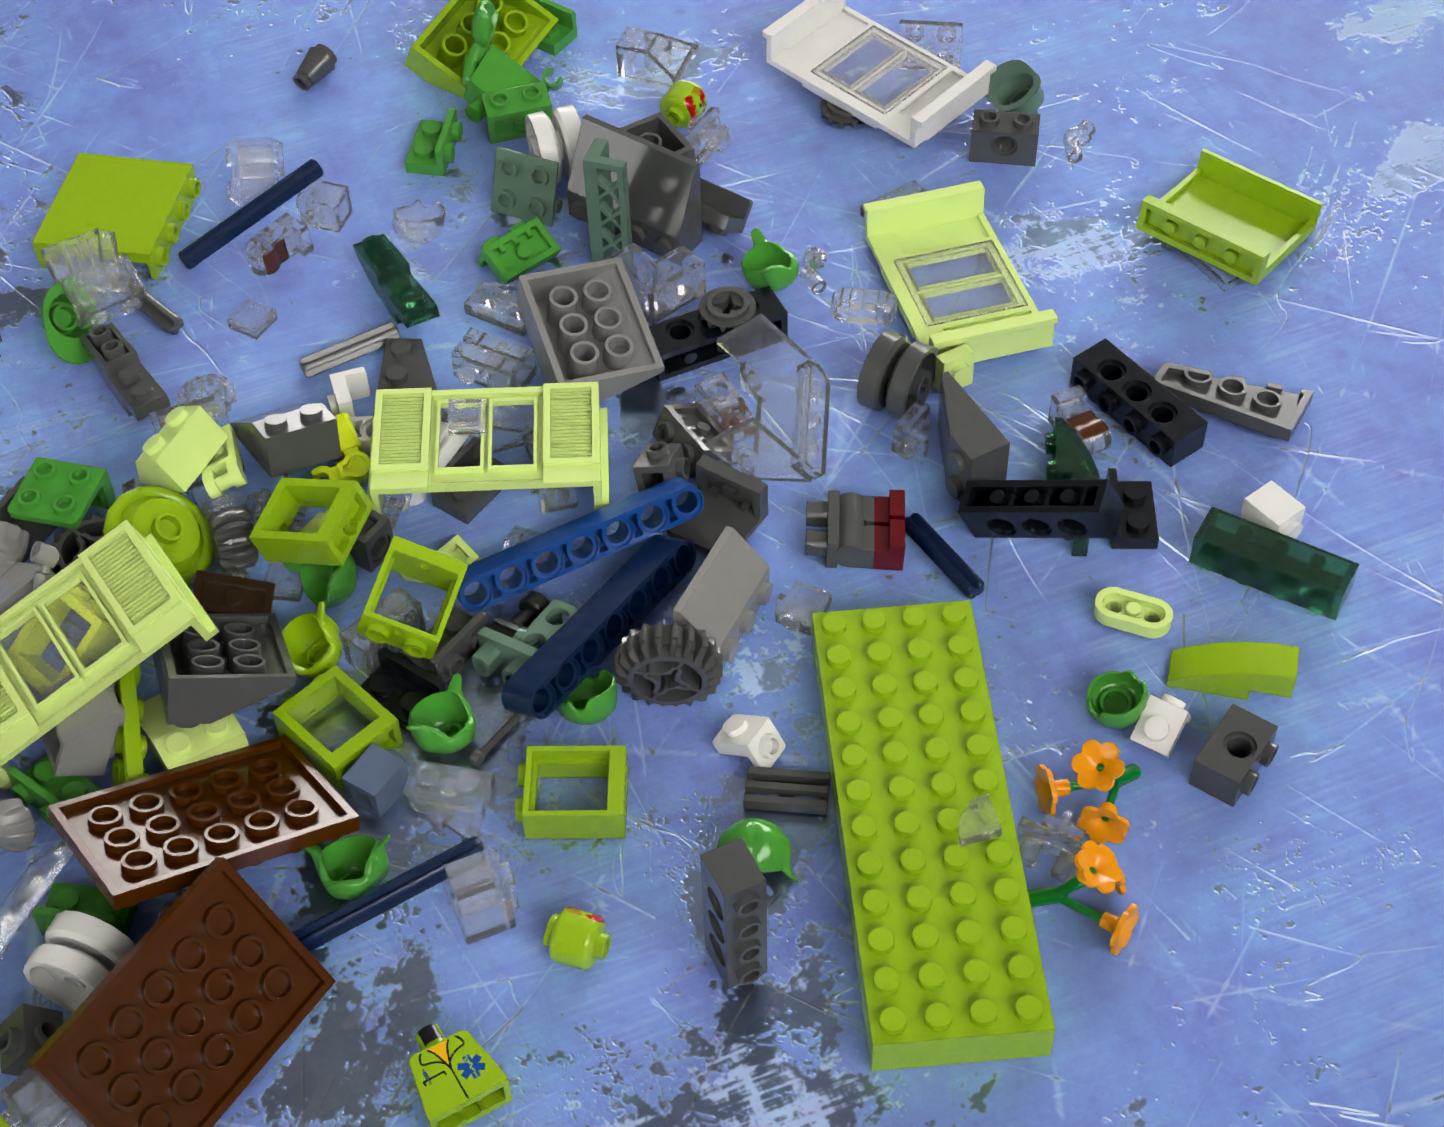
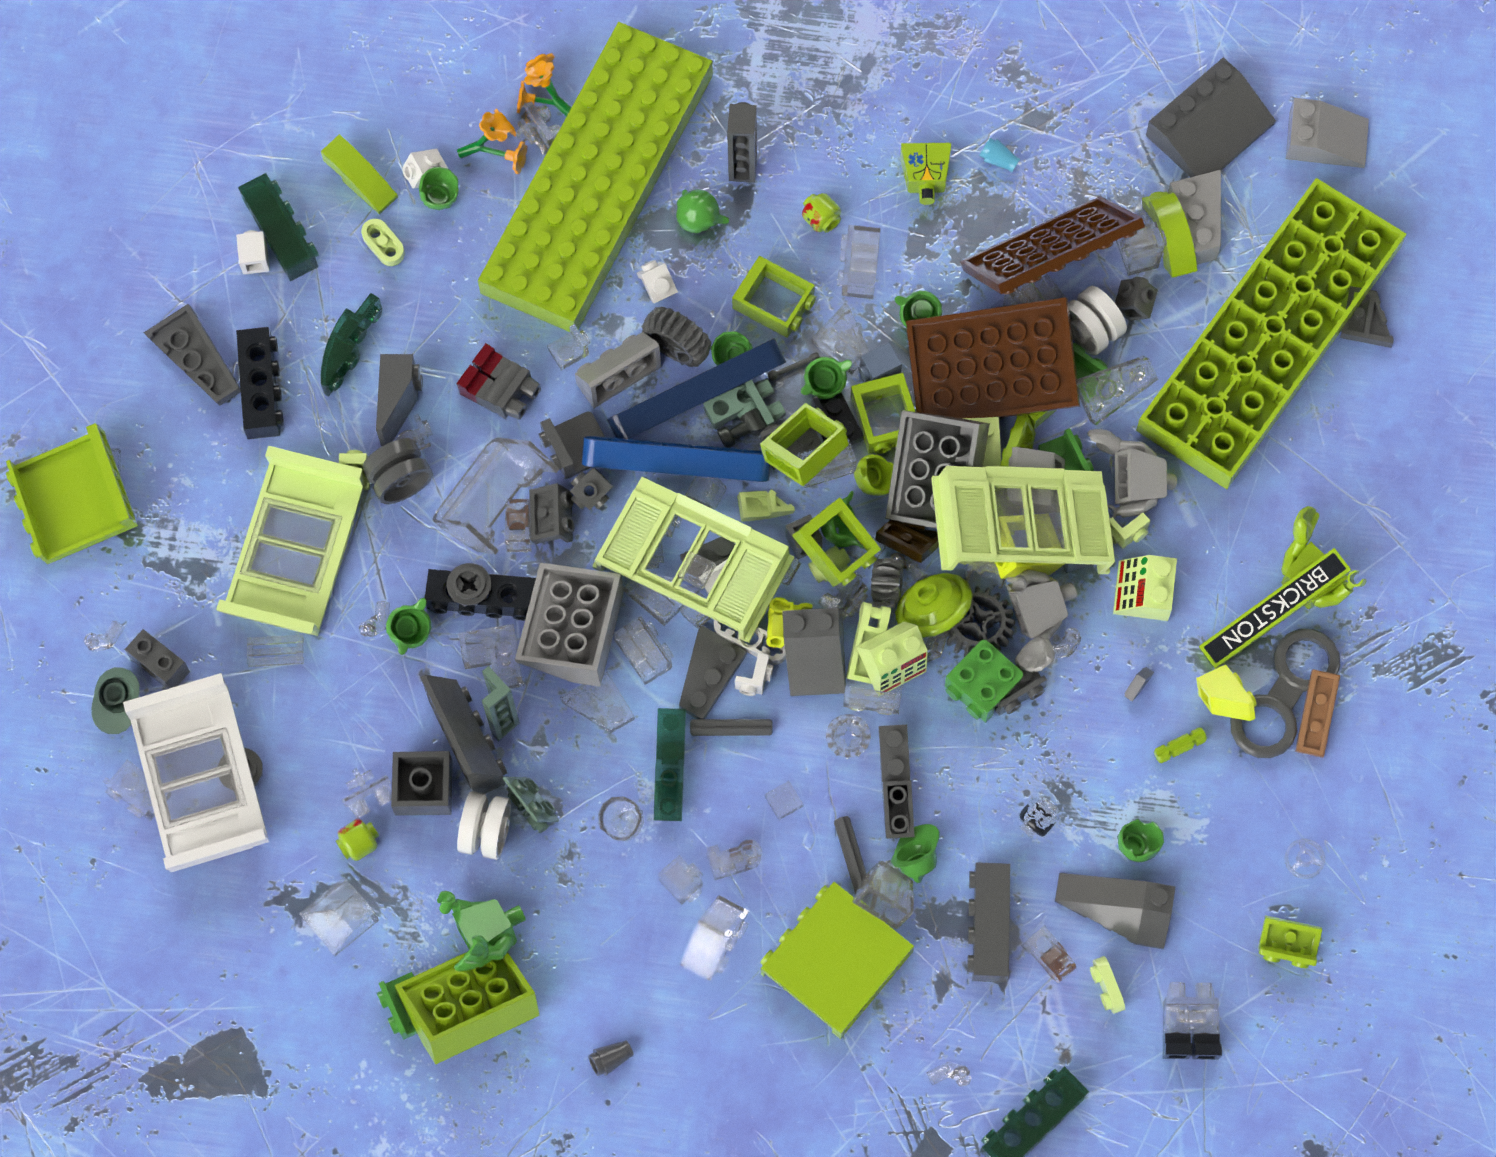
camera: 150 degrees left, 20 degrees up
clear bracket [61,254,147,329] -> none
dark blue axle [178,159,324,269] -> none
dark blue axle [292,836,487,952] -> none
bright green bracket [405,109,463,176] -> none
bright green bracket [477,217,561,286] -> none
bright green bracket [481,82,553,144] -> none
dark grey bracket [700,178,753,236] -> none
dark grey tile [743,766,830,815] -> none
clear beam [829,287,898,326] -> none
dark blue axle [905,513,985,599] -> none
black brick [957,479,1125,538] -> none
clear tile [958,793,1002,847] -> none
clear leg [1048,385,1112,458] -> none
black bracket [1106,468,1159,549] -> none
dark grey brick [1188,704,1279,807] -> none

